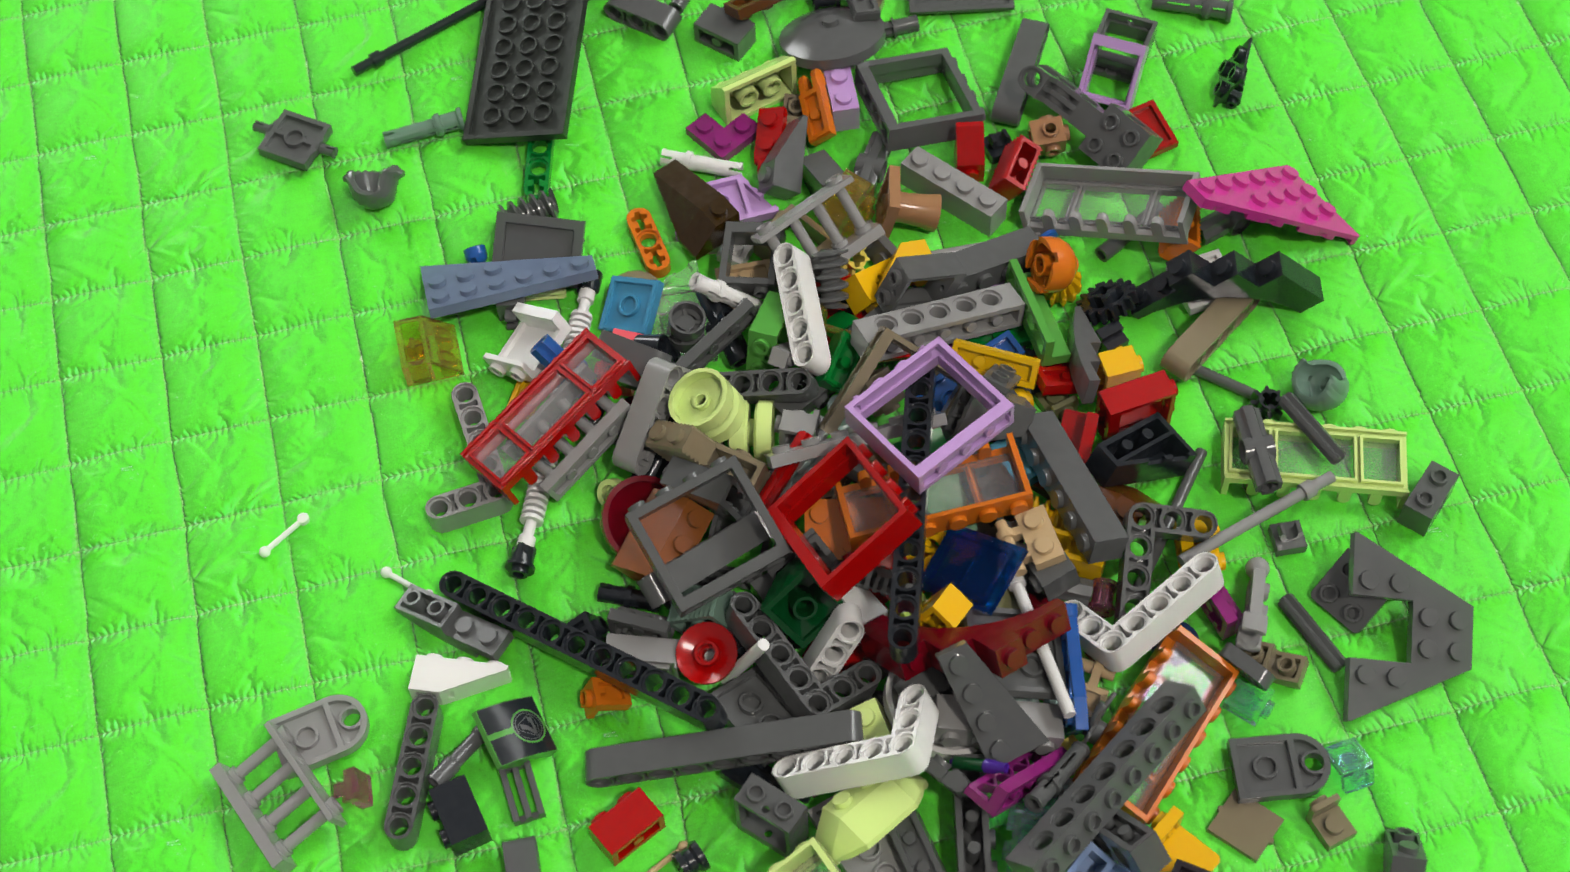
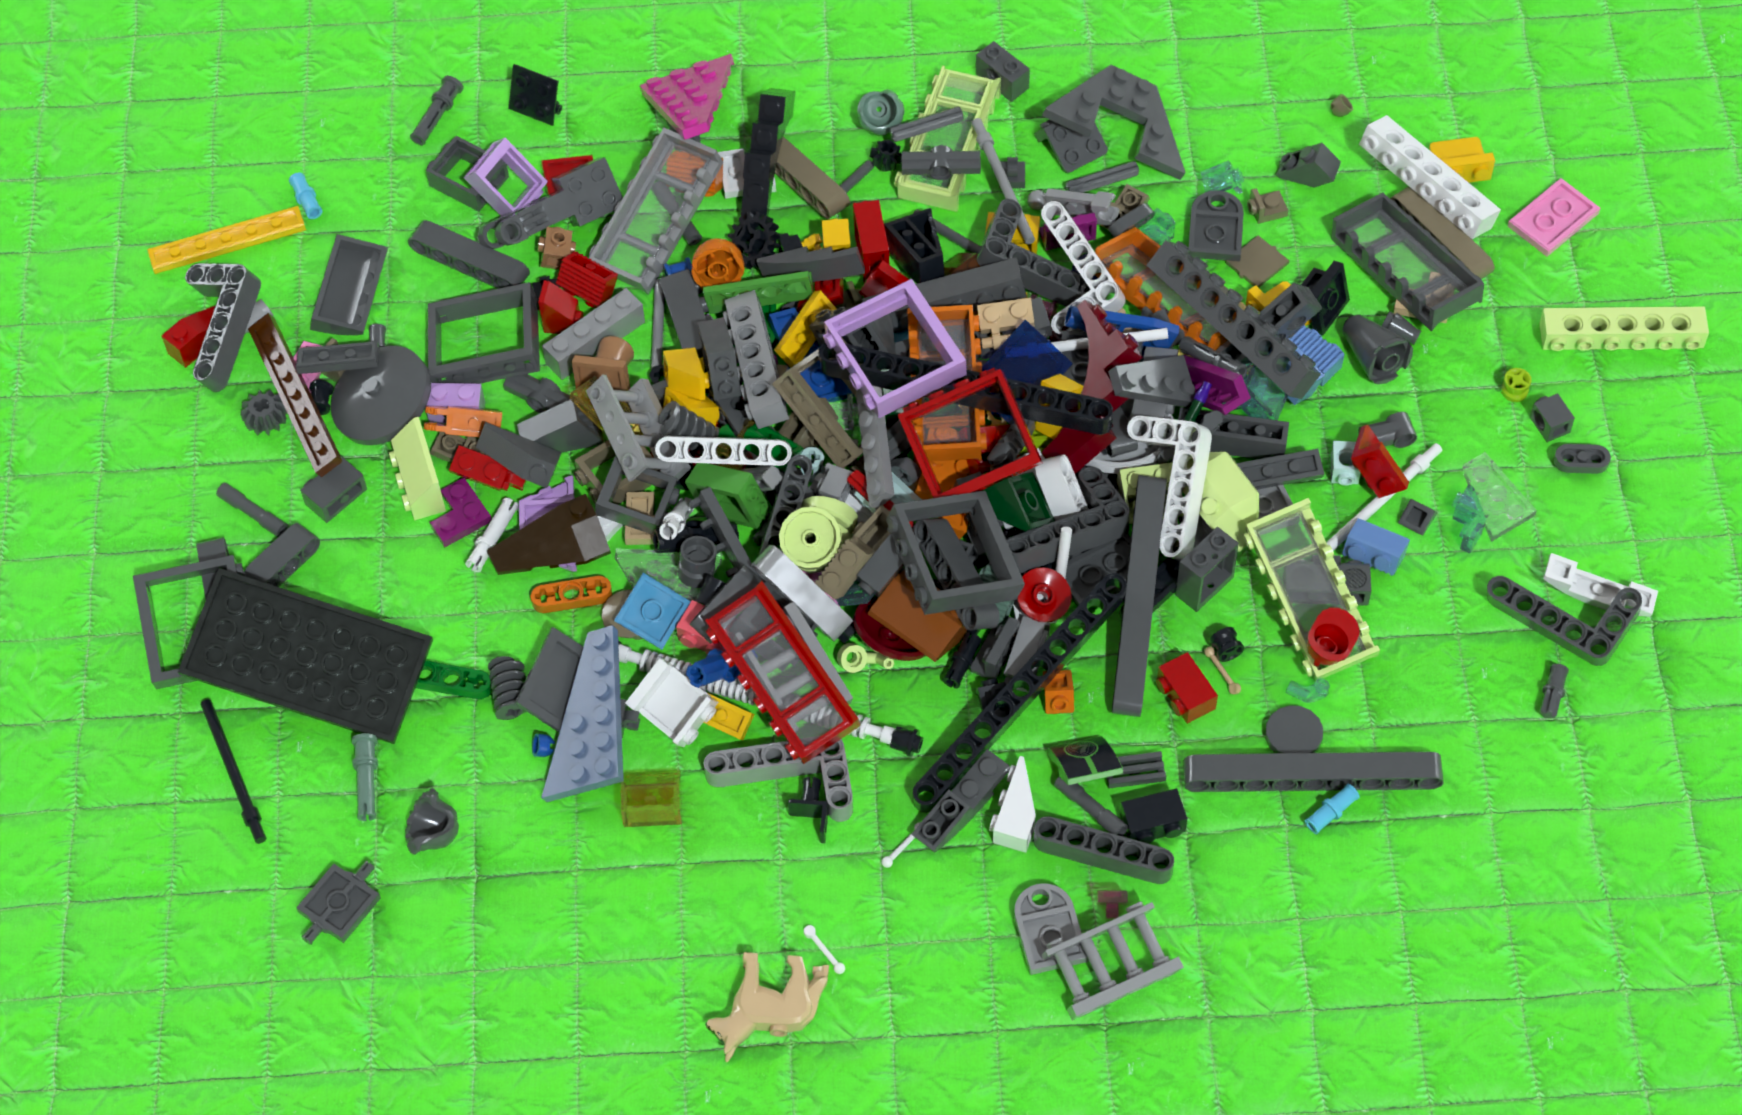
camera: 80 degrees left, 0 degrees up
none -> tan animal [705,952,829,1062]
none -> black bracket [788,777,828,843]

